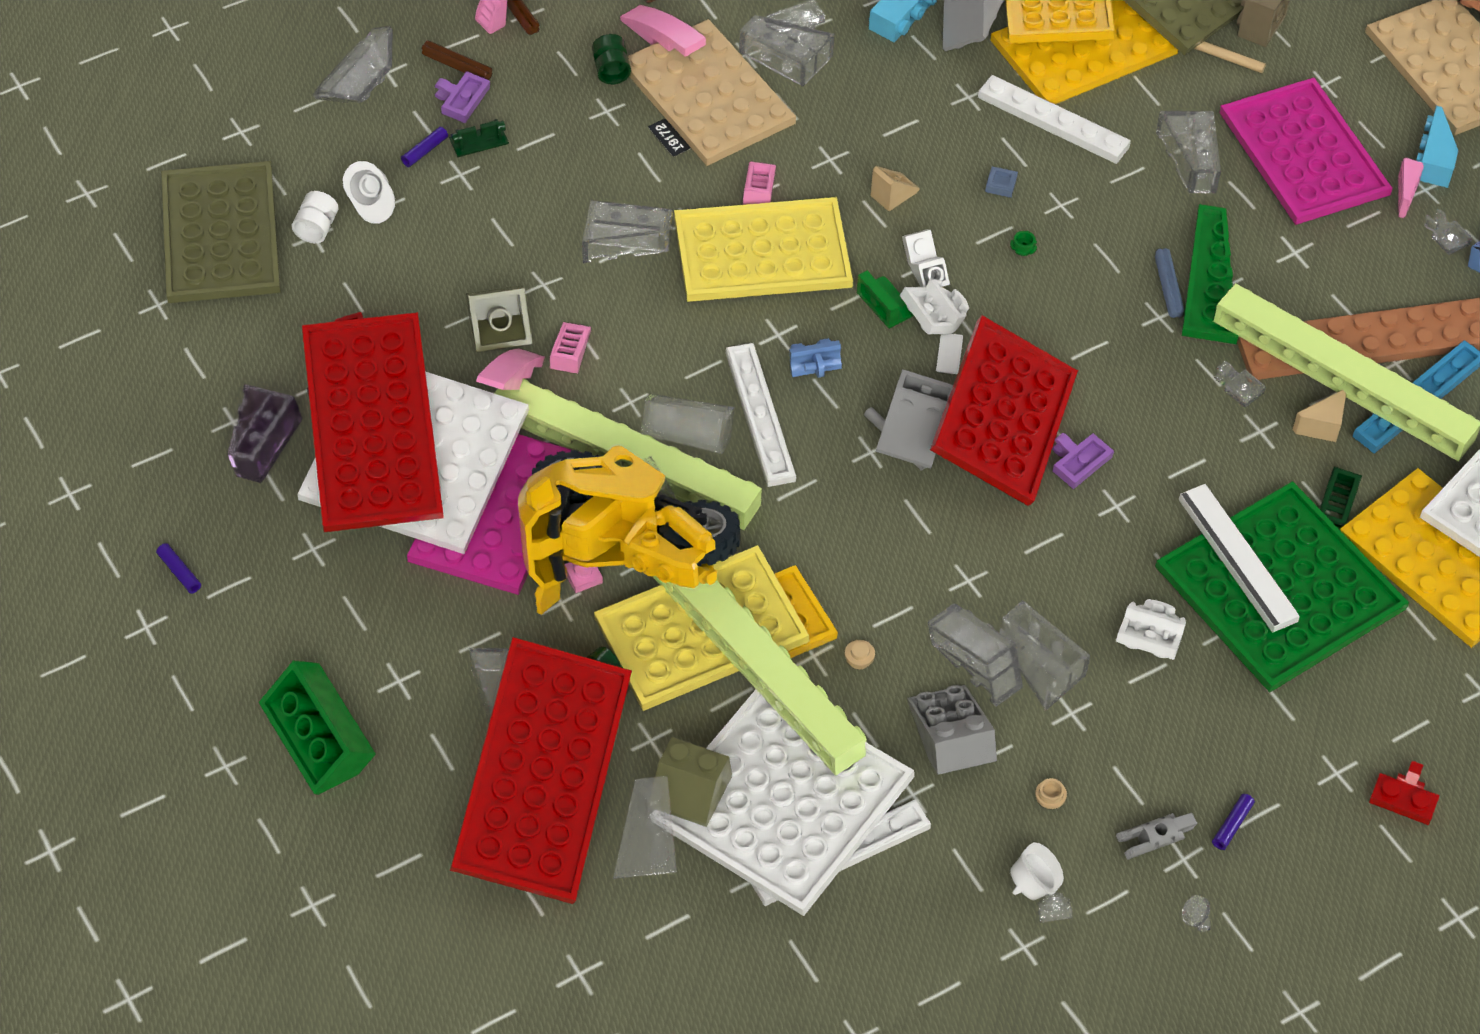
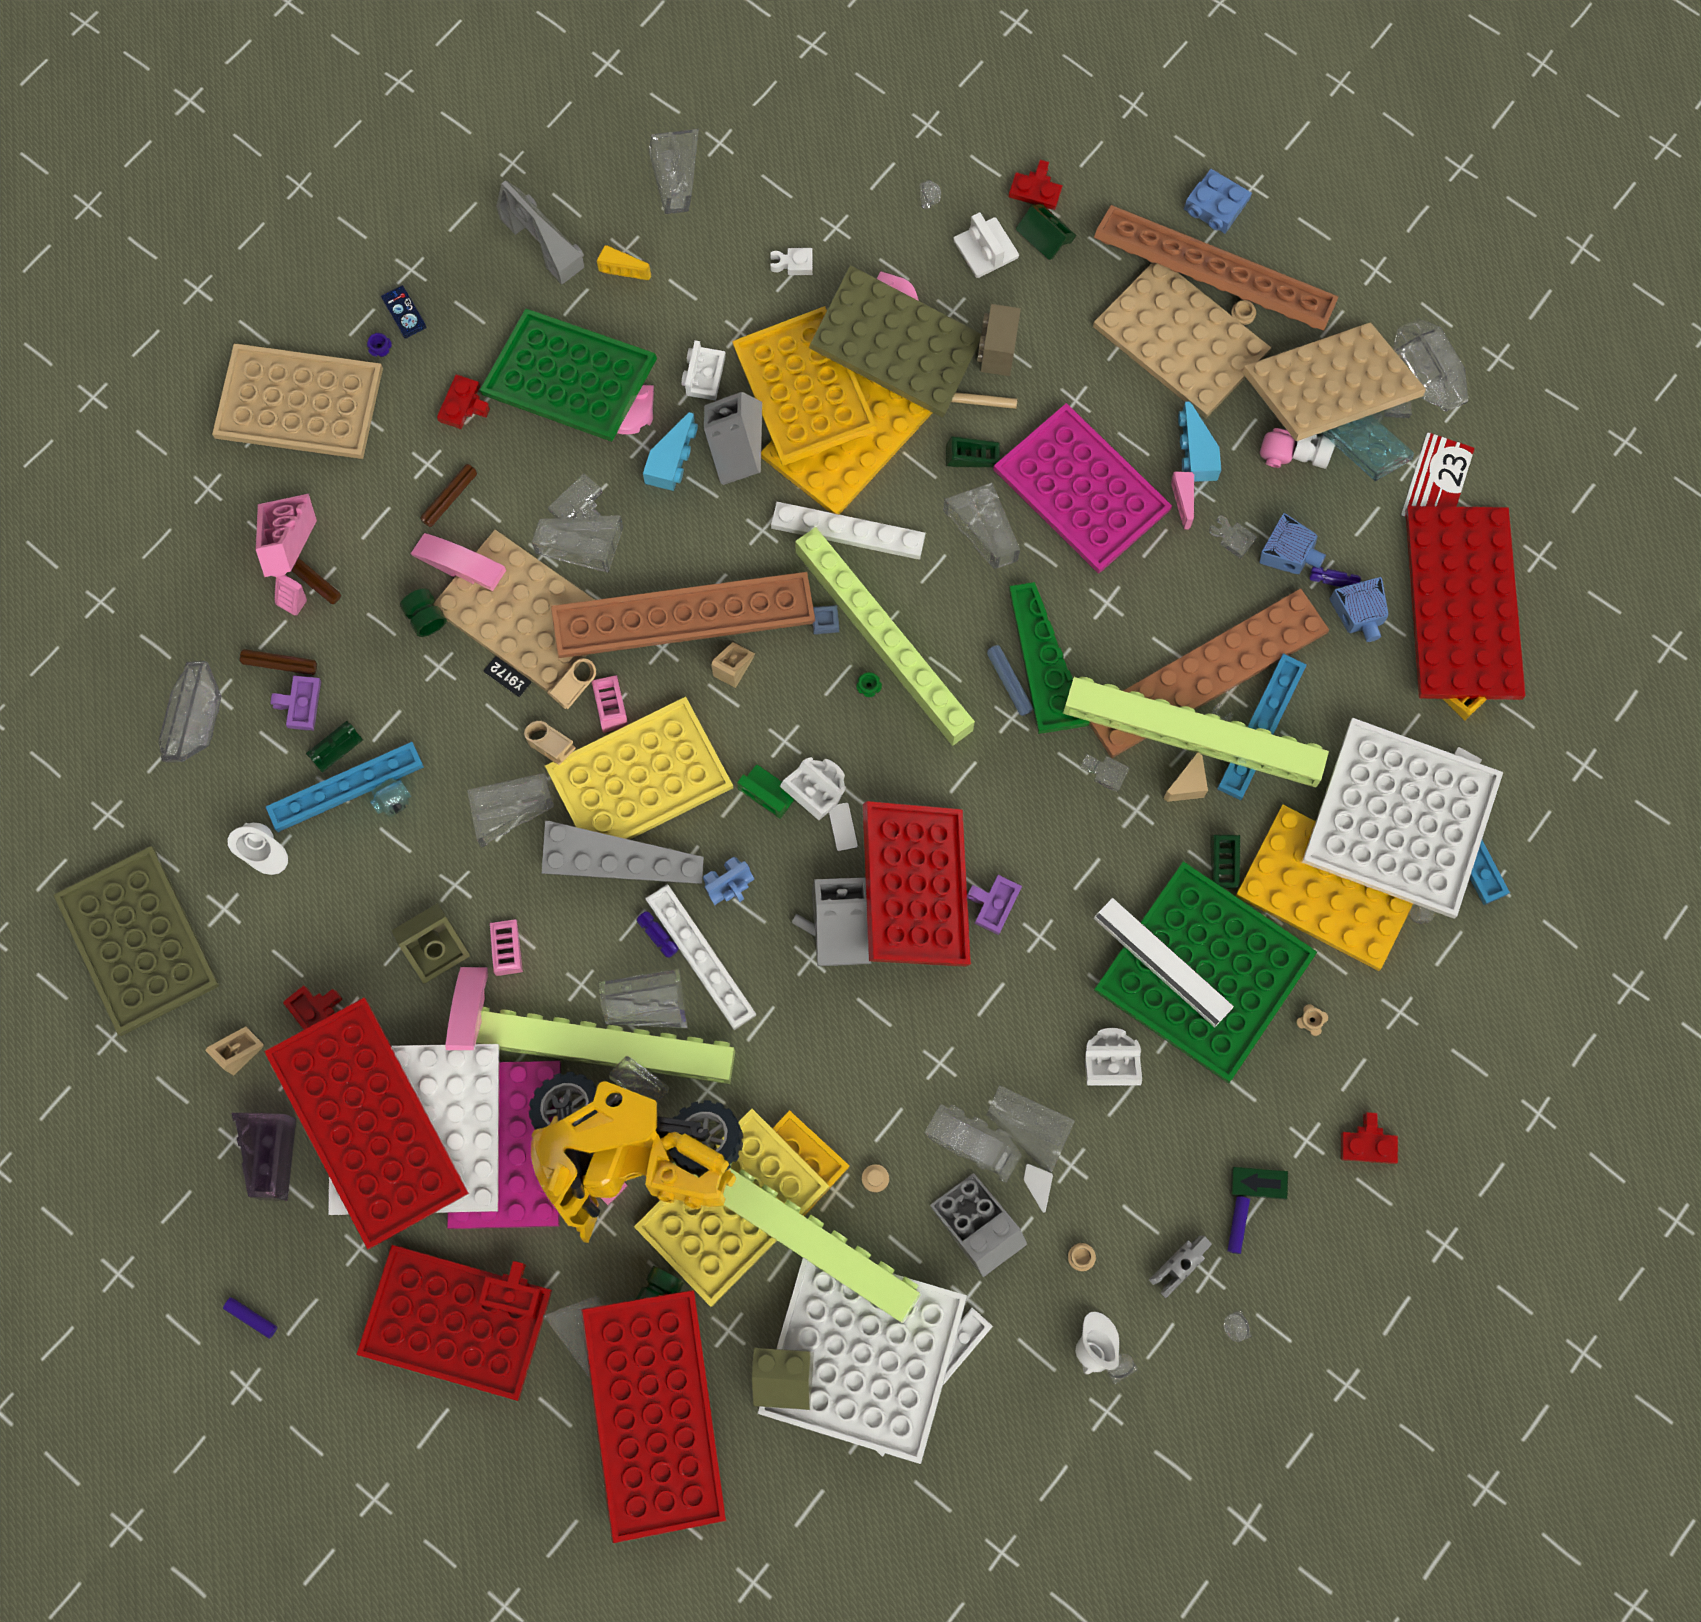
camera: 20 degrees left, 20 degrees up
green slope [258,660,376,795] -> none
white wheel [292,191,339,243] -> none
dark purple piece [401,126,448,167] -> none
clear wedge [613,776,677,879] -> none
white slope [902,229,950,287] -> none
none -> tan slope [205,1027,264,1076]
none -> dark azure plate [266,742,424,832]
none -> red plate [356,1245,553,1401]
none -> clear light blue head [370,778,412,817]
none -> red hinge [478,1261,541,1318]
none -> tan piece [524,721,576,765]
none -> light grey wing [542,821,704,884]
none -> tan piece [547,658,596,709]
none -> nougat plate [551,572,815,658]
none -> dark purple axle [636,911,679,958]
none -> yellowish green brick [795,527,975,746]
none -> dark green slope [946,436,1000,467]
none -> white sticker [1024,1164,1053,1213]
none -> dark green tile [1231,1167,1288,1200]
none -> tan plate [1296,1004,1328,1036]

